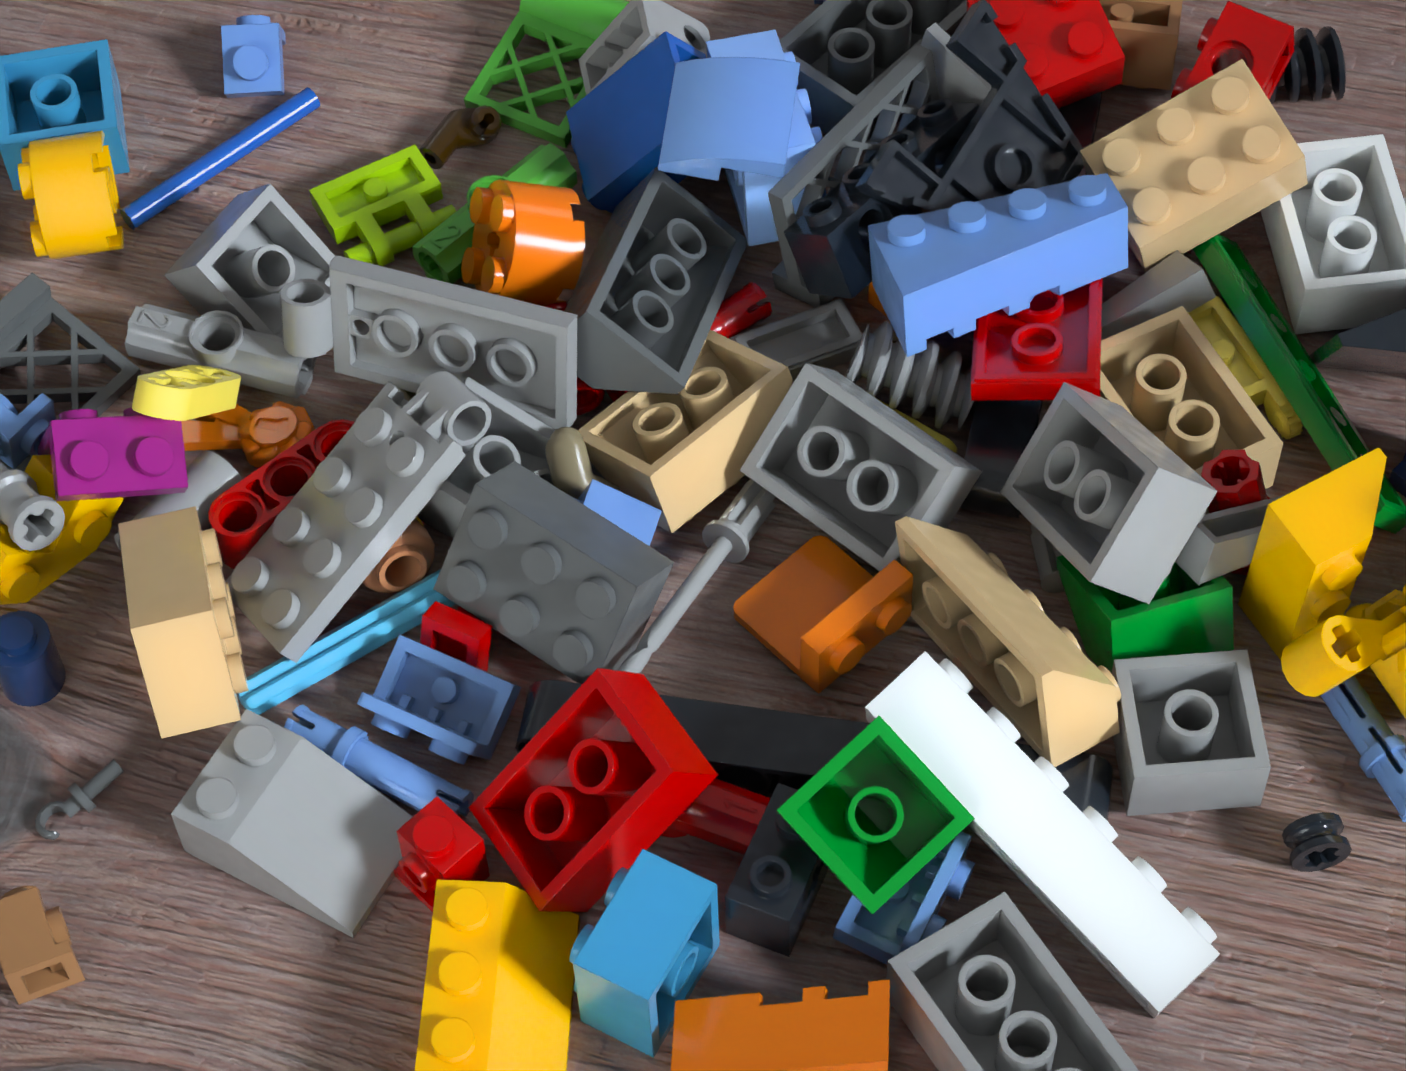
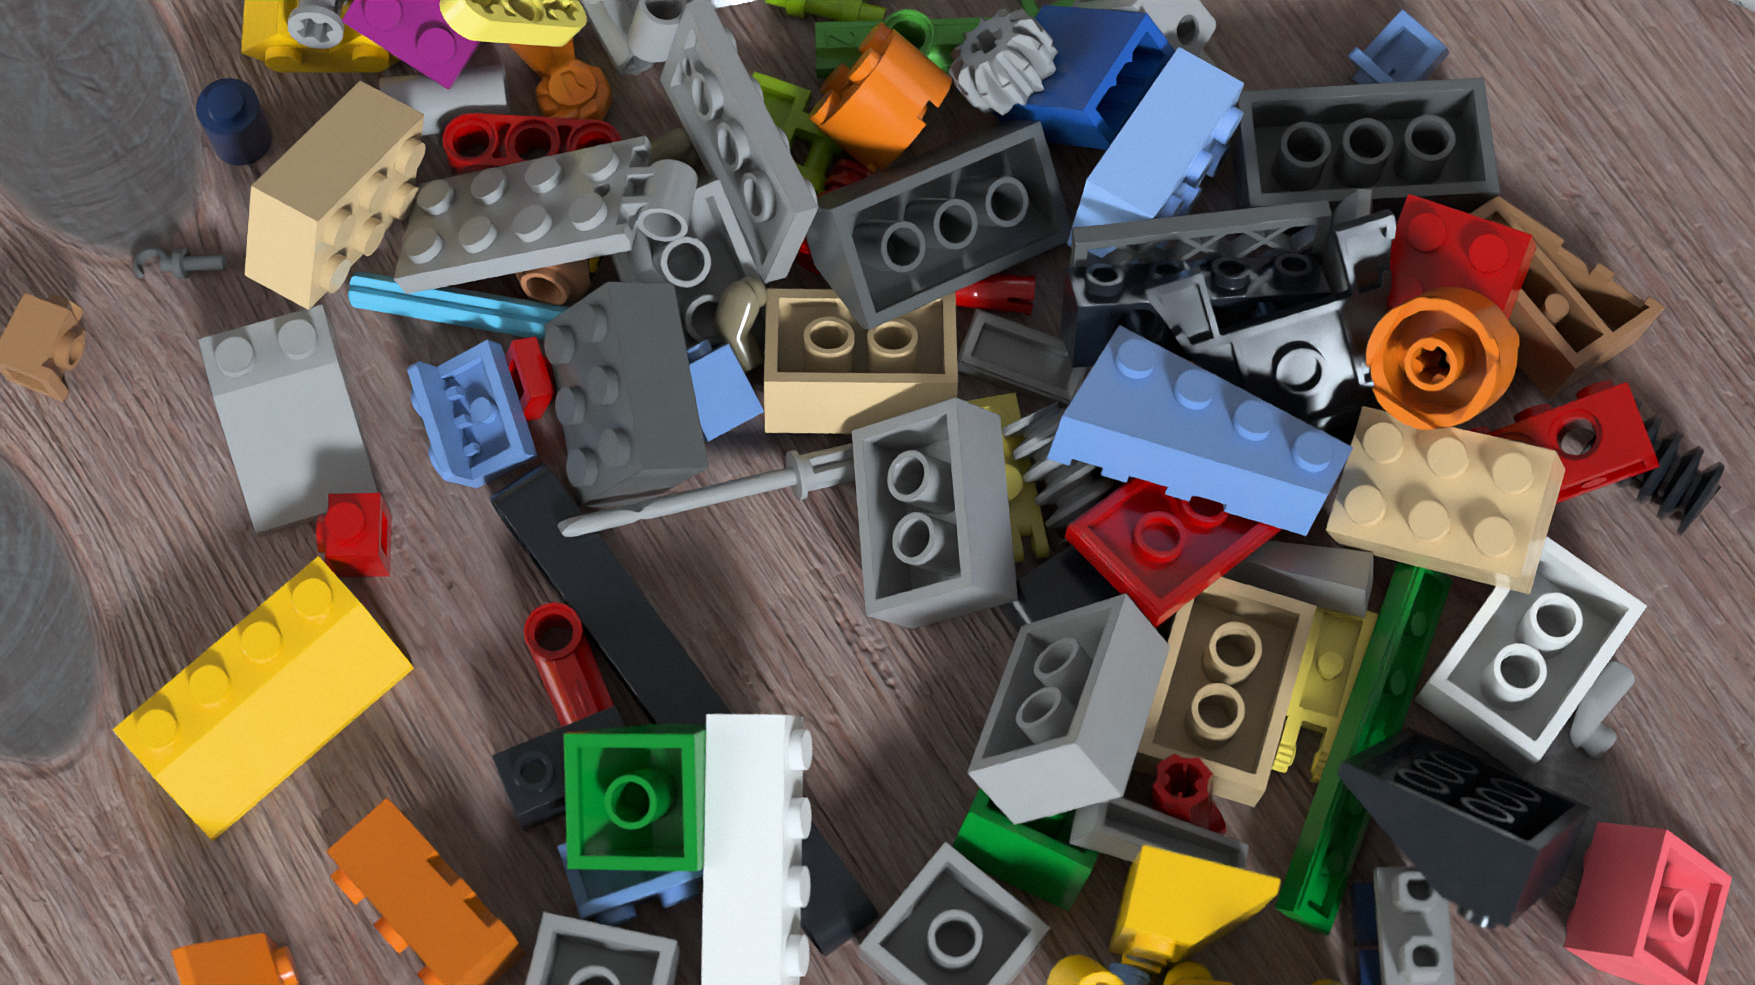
camera: 40 degrees right, 15 degrees up
medium blue pin [284,704,474,817] -> none
red brick [468,668,718,912] -> none
dark azure brick [569,849,720,1058] -> none
medium blue slope [658,57,800,181] -> none
orange bracket [733,535,913,694] -> none
tan slope [895,516,1121,767] -> none
none -> light grey gear [948,8,1058,115]
none -> orange brick [1366,287,1519,430]

